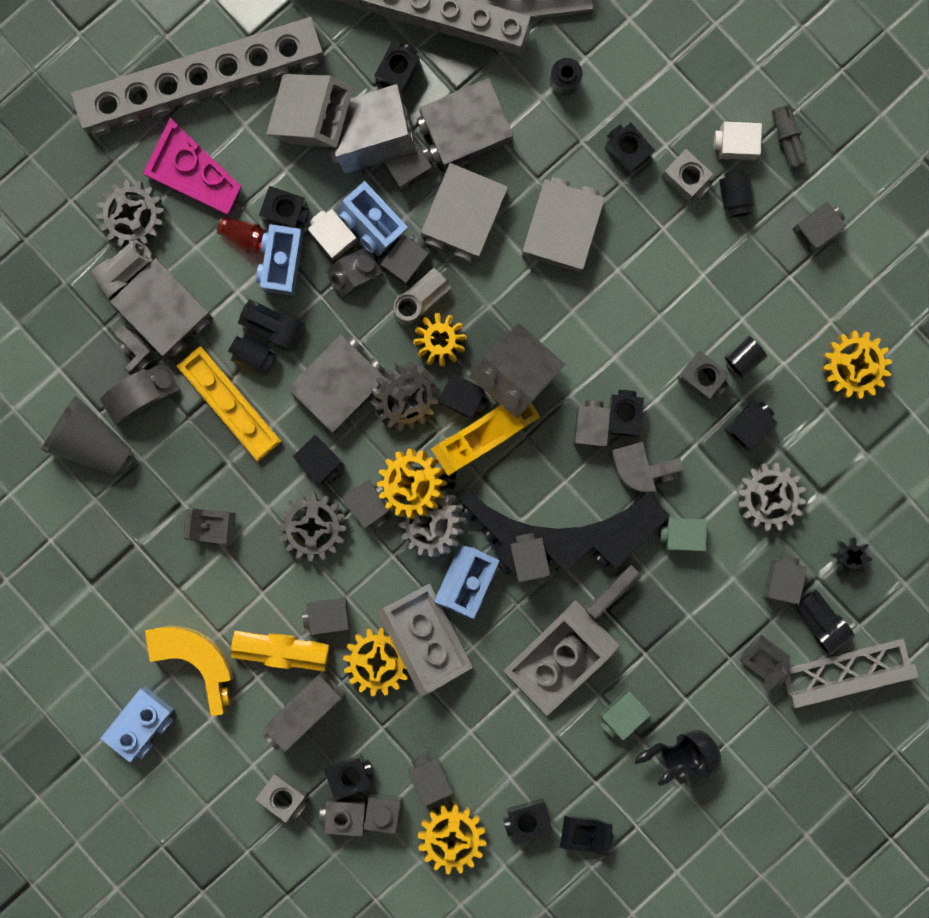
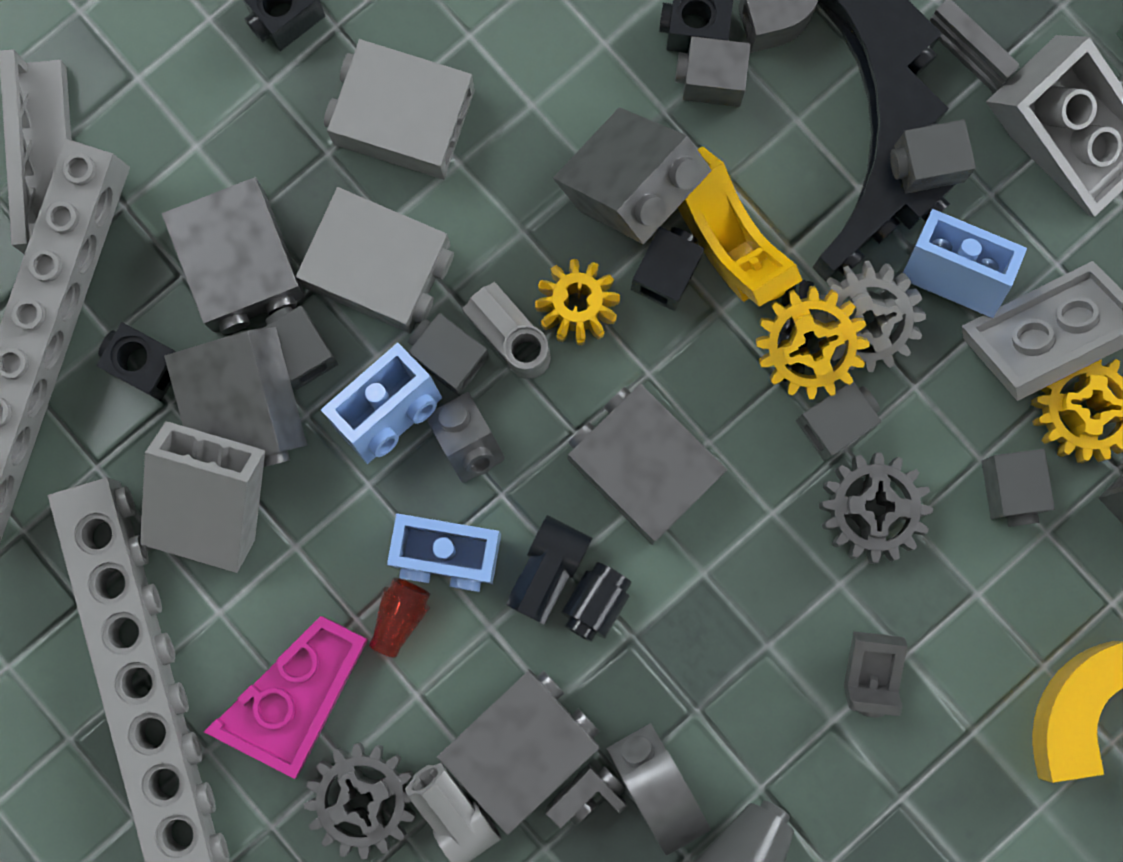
camera: 85 degrees left, 5 degrees down
yellow tile [177,346,282,462] -> none
yellow piece [231,630,329,672] -> none
black brick [259,186,310,229] -> none
black brick [292,435,343,484] -> none
white brick [308,209,358,262] -> none
flat silver gear [371,361,439,431] -> none
black brick [550,58,583,96] -> none

